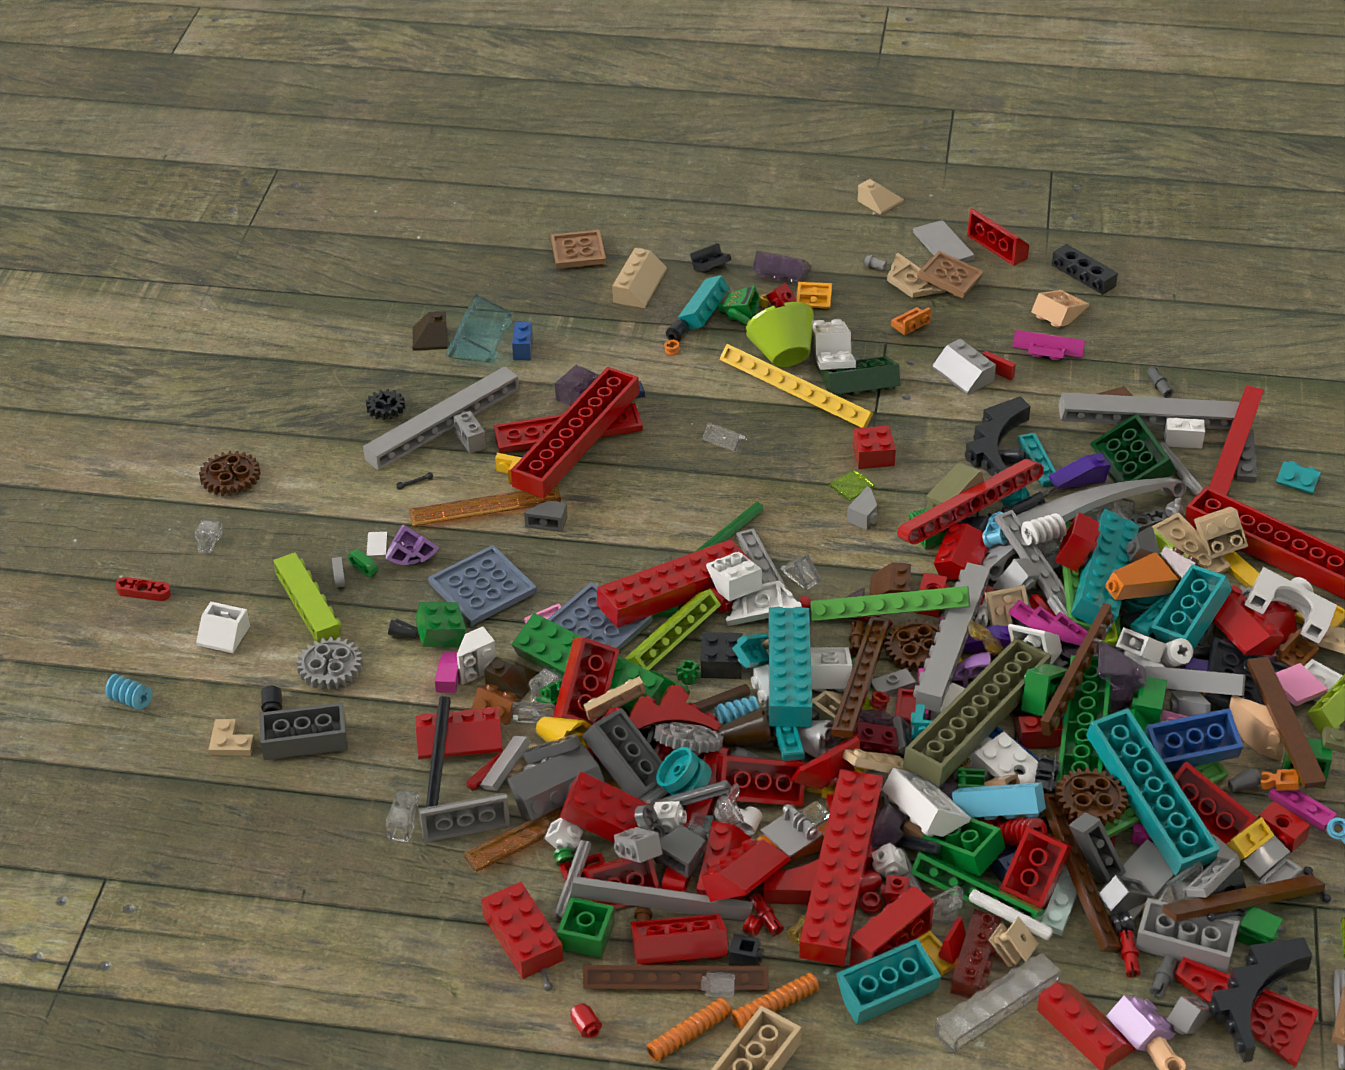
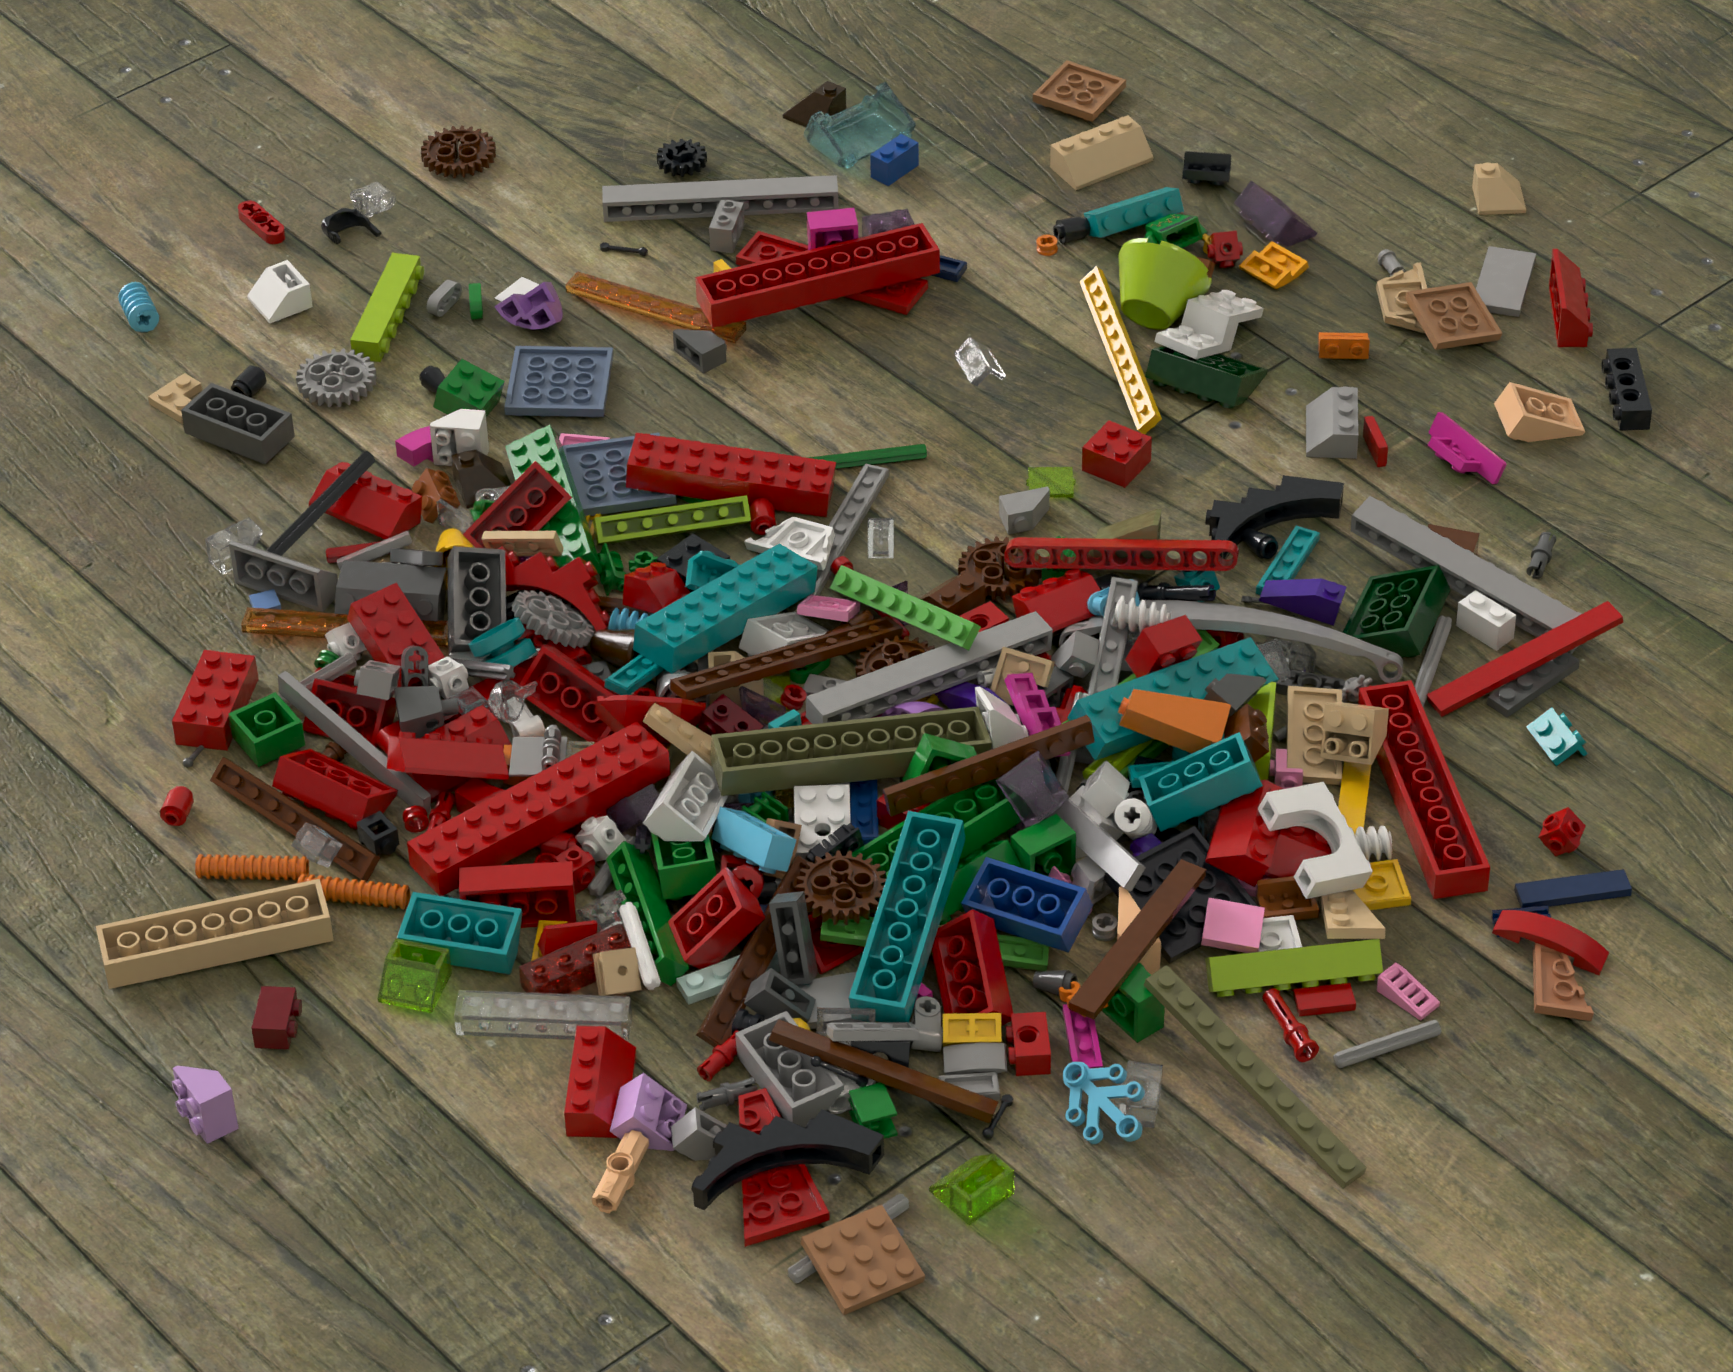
camera: 40 degrees right, 0 degrees up
white slope [706,552,762,601] -> none
clear yellow slope [967,620,1004,655] -> none
none -> medium blue tile [249,589,282,618]
none -> black helmet [321,208,382,244]
none -> clear neon green slope [378,938,452,1013]
none -> red slope [622,562,690,614]
none -> bright pink tile [797,594,860,622]
none -> dark pink brick [807,208,858,250]
none -> reddish brown gear [958,536,1042,601]

